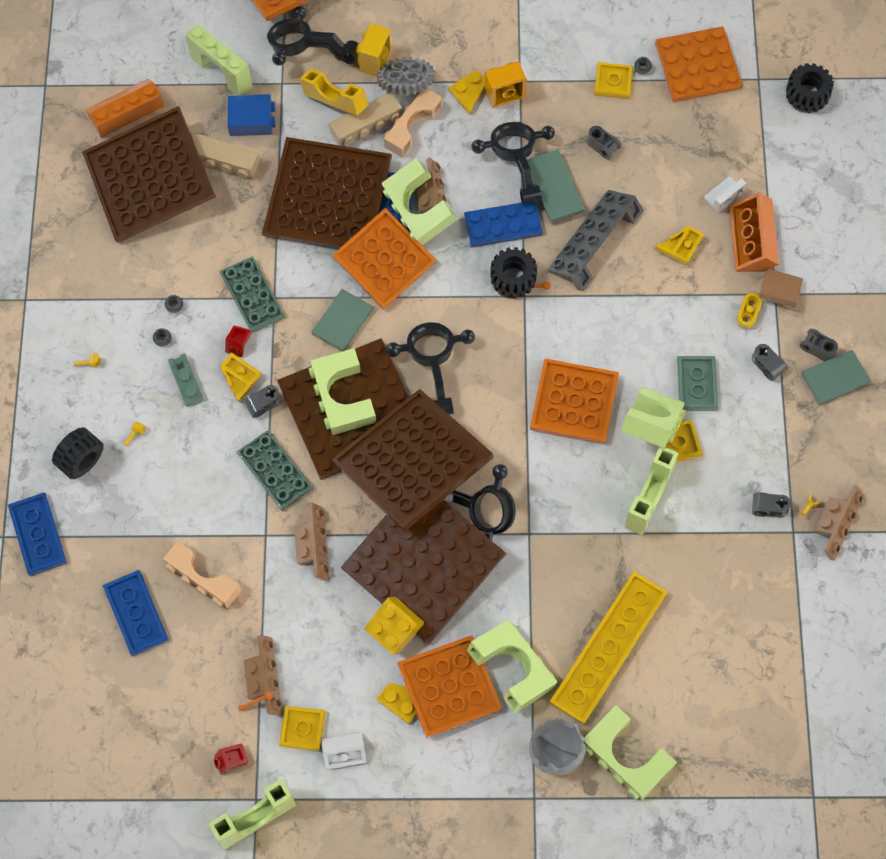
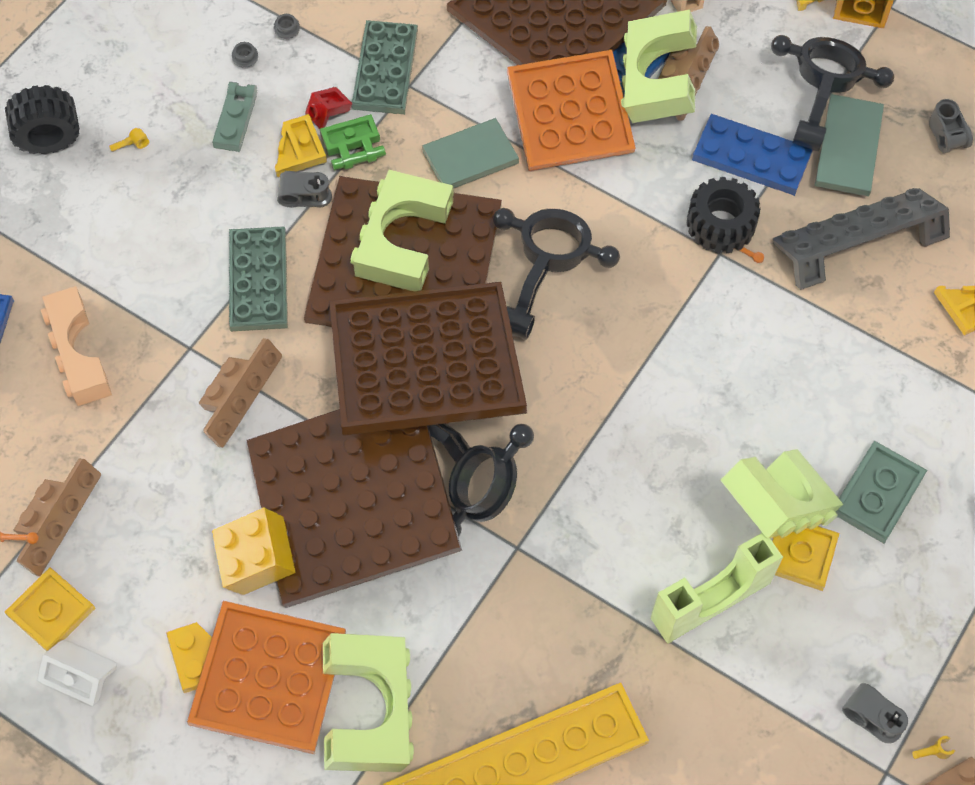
camera: 30 degrees right, 5 degrees down
yellow hand [74,354,101,368] -> none
orange plate [530,358,619,444] -> none
none -> bright green plate [320,114,386,170]

